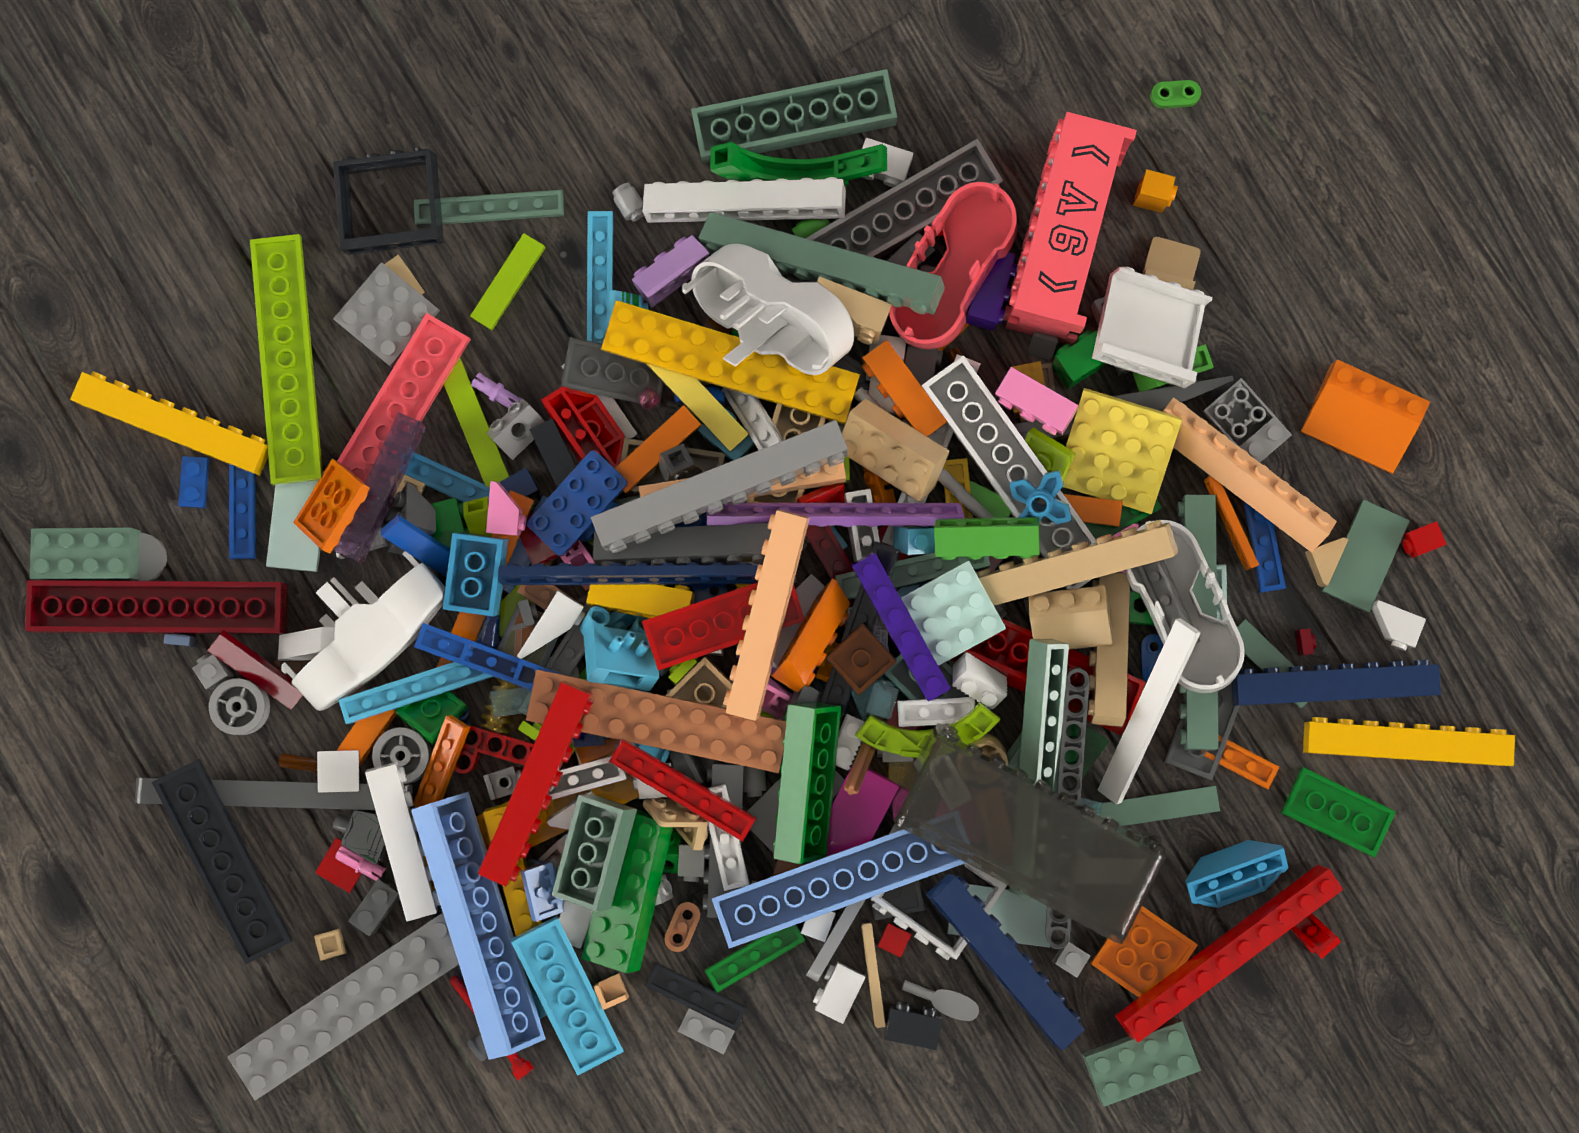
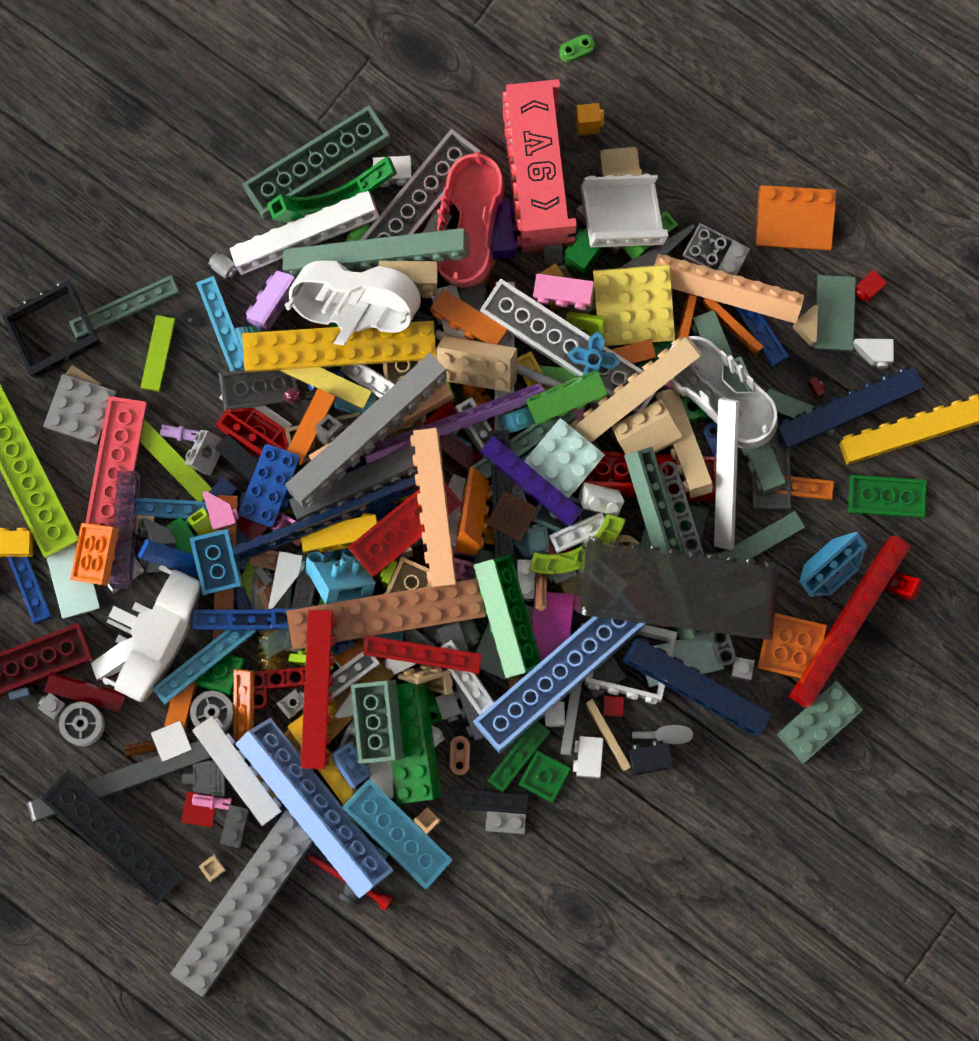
camera: 25 degrees left, 5 degrees down
none -> green tile [519,750,571,803]
none -> orange tile [676,293,697,340]

